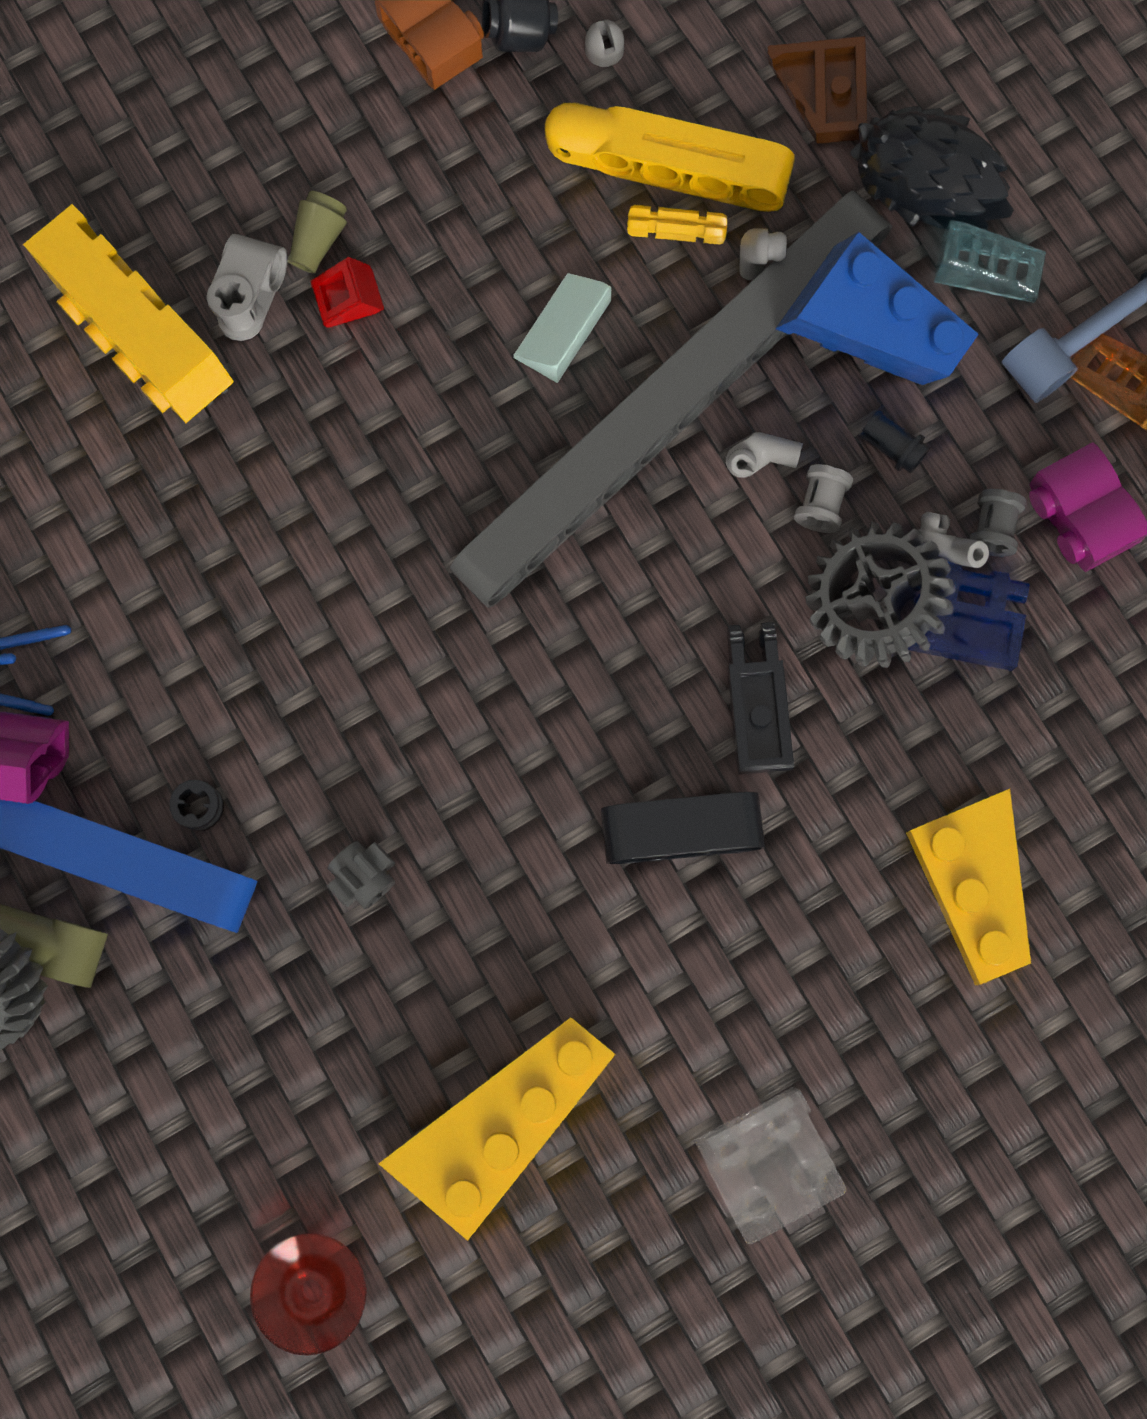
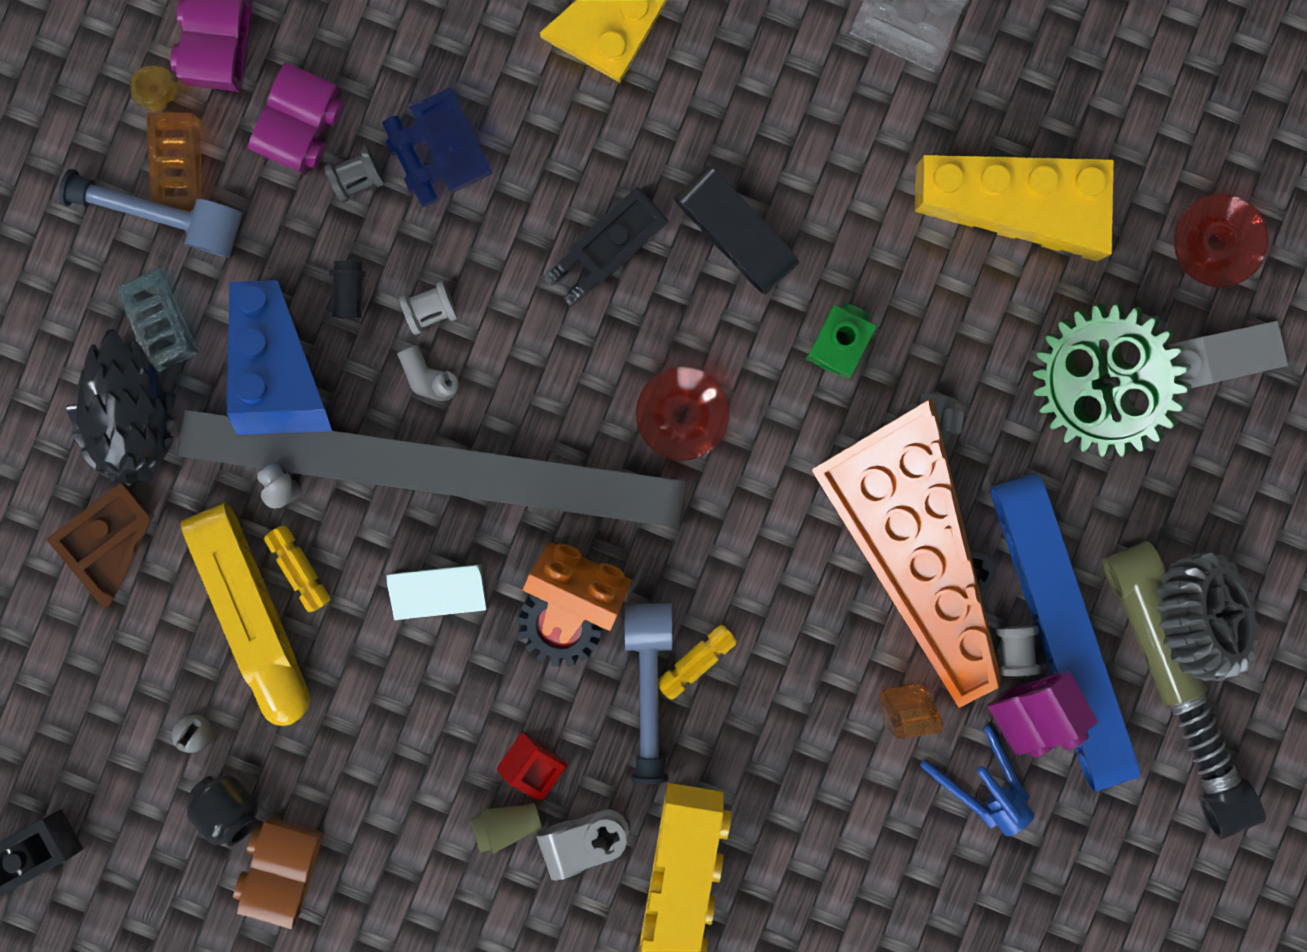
camera: 140 degrees left, 10 degrees up
dark grey gear [805,521,955,668] -> none
light grey arm [916,512,989,568] -> none
none -> orange plate [517,541,633,667]
none -> sand blue piece [625,603,672,784]
none -> clear red dish [636,367,729,461]
none -> yellow axle [658,625,737,700]
none -> green brick [805,303,877,380]
none -> wing [812,397,1002,708]
none -> clear orange slope [879,684,944,739]
none -> light grey bush [996,625,1042,676]
none -> gear [1033,303,1192,457]
none -> light grey slope [1169,321,1288,388]

